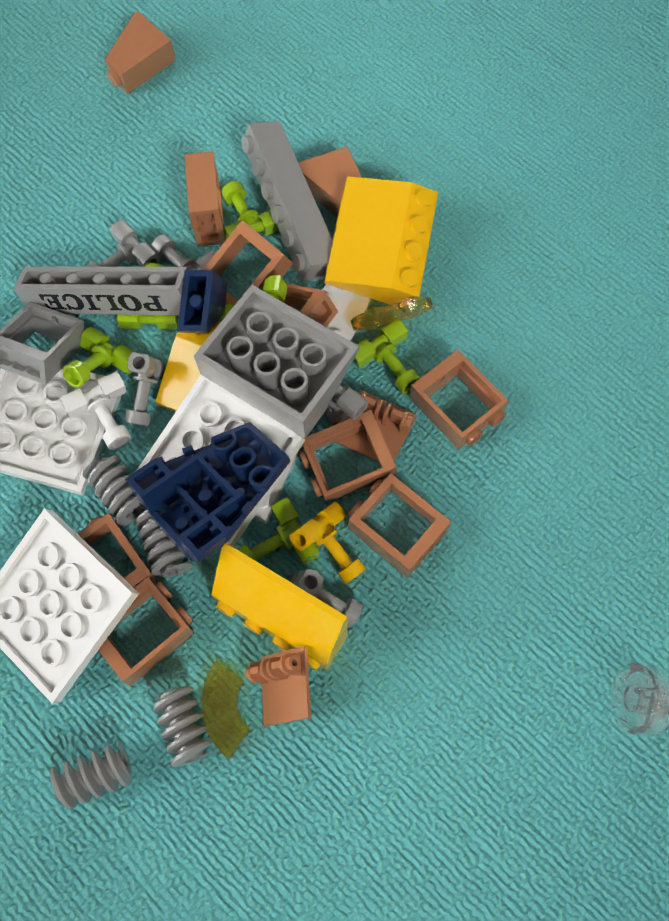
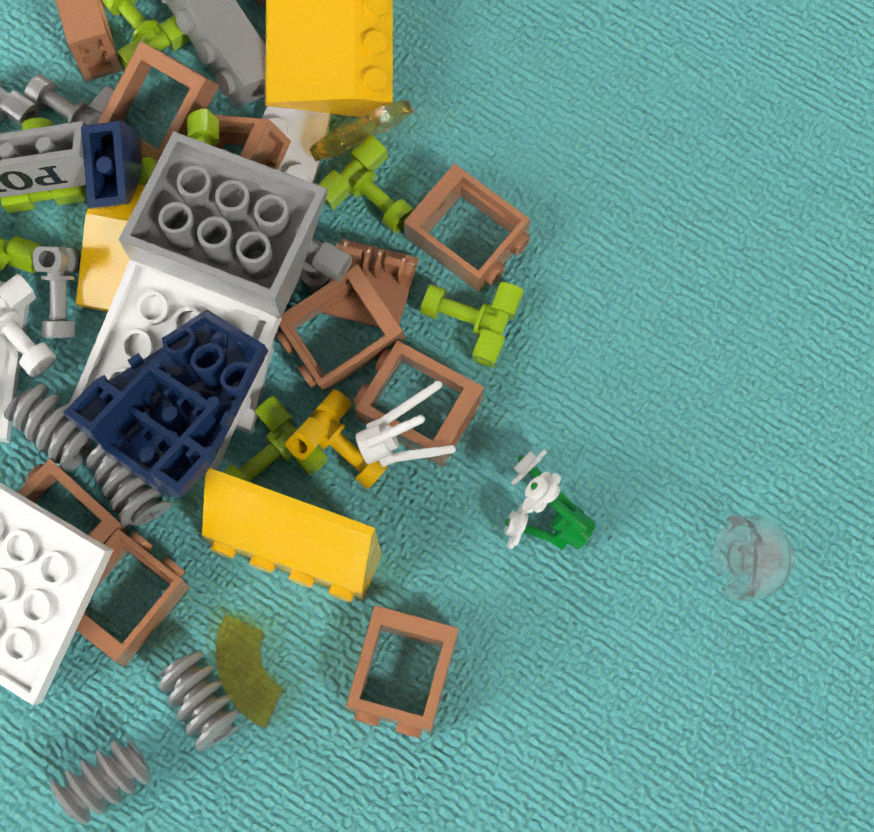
camera: 10 degrees left, 5 degrees up
nougat hinge [245,646,311,726] -> none
light grey bar [286,569,363,628] -> none
none -> nougat window [346,605,459,738]
none -> white plant [355,381,456,467]
none -> lime bar [420,281,524,368]
none -> plant [504,449,596,550]

